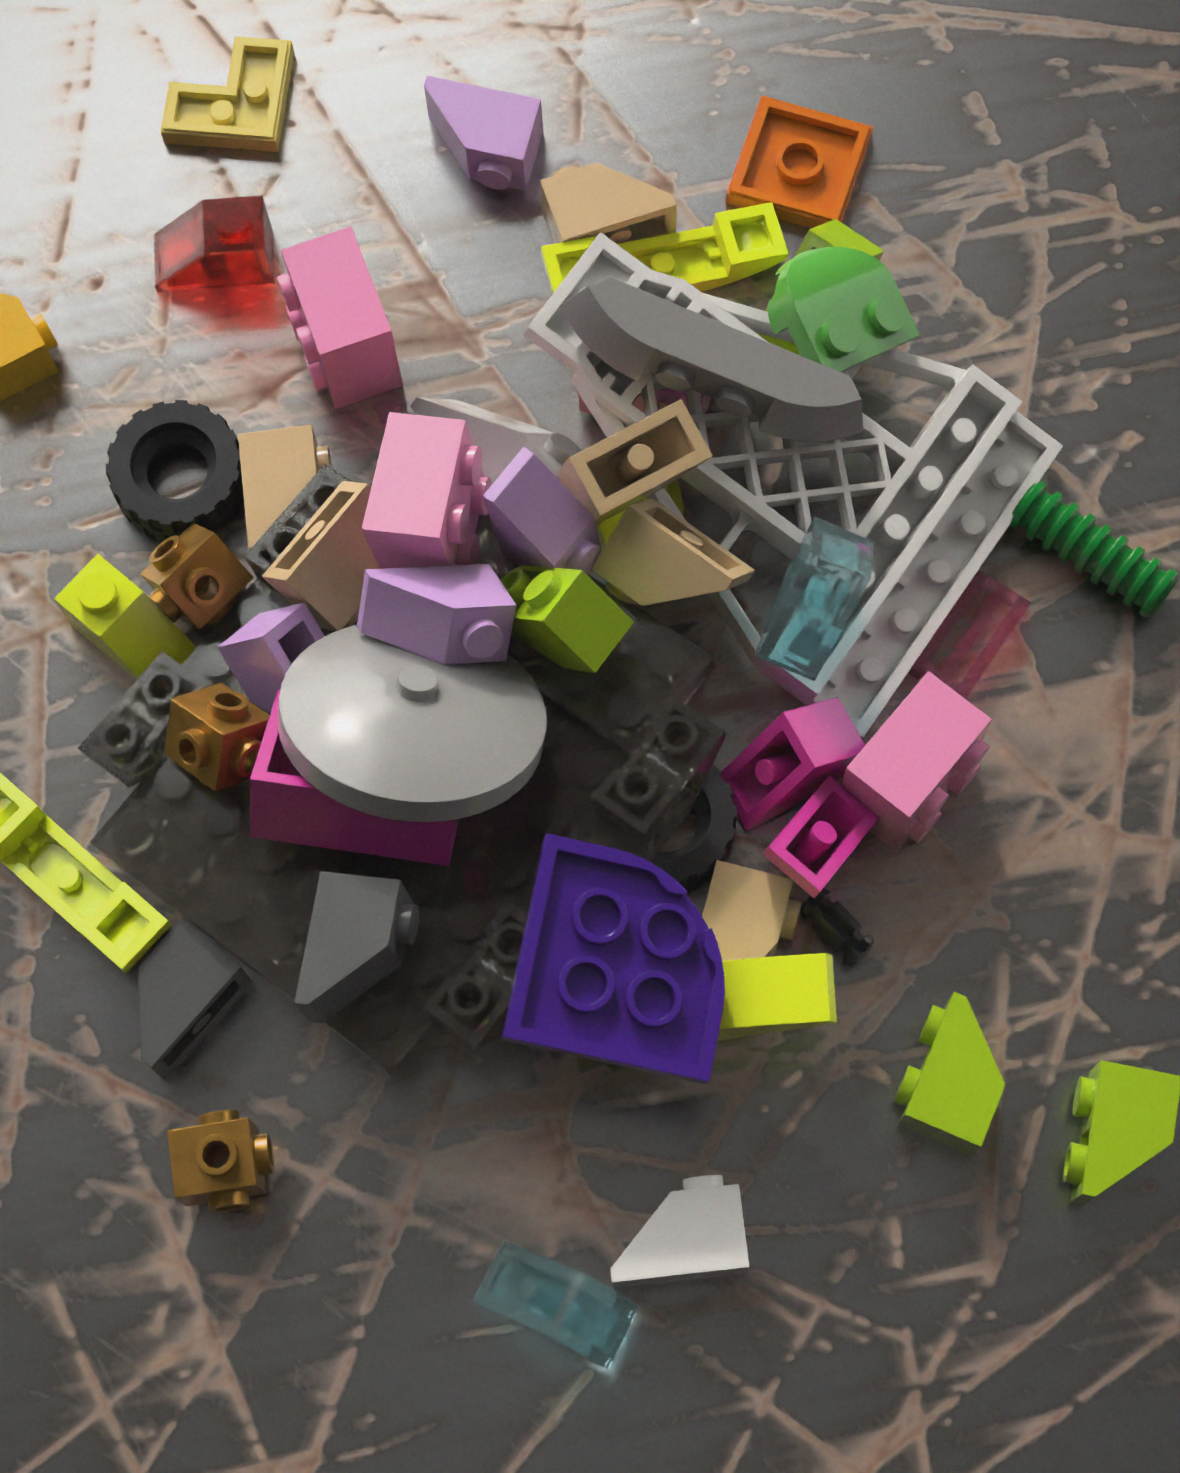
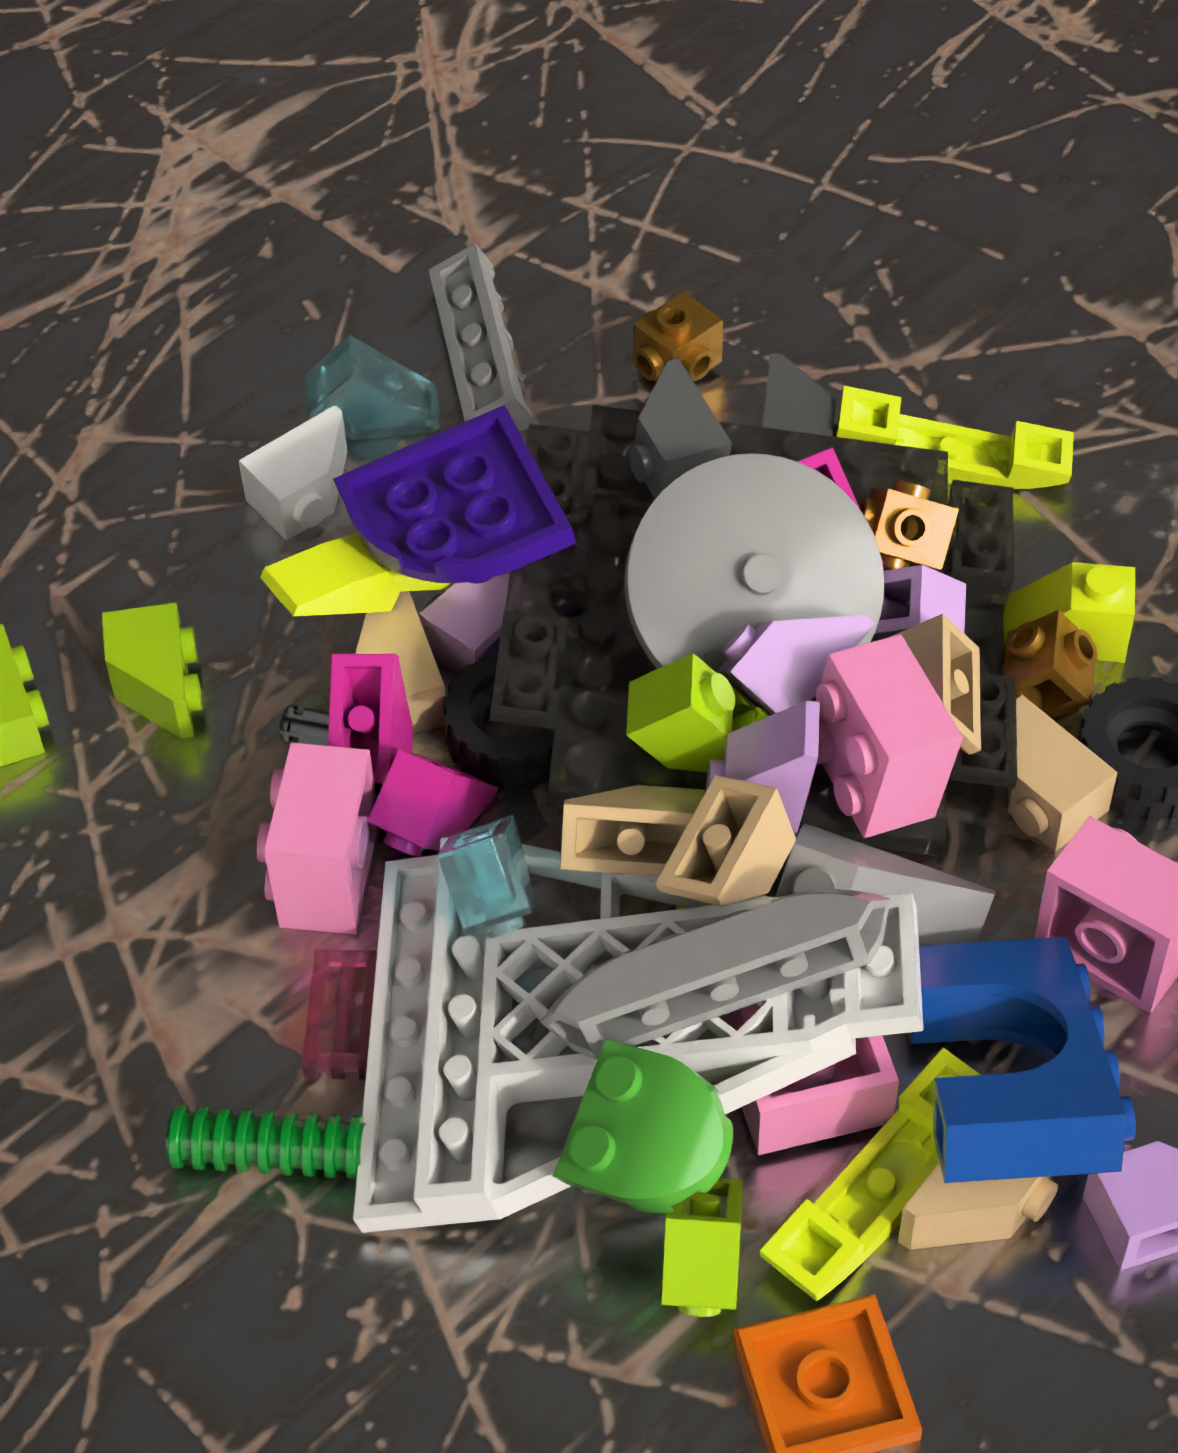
camera: 145 degrees right, 20 degrees down
none -> light grey hinge [428,243,534,431]
none -> blue arch [909,937,1136,1183]

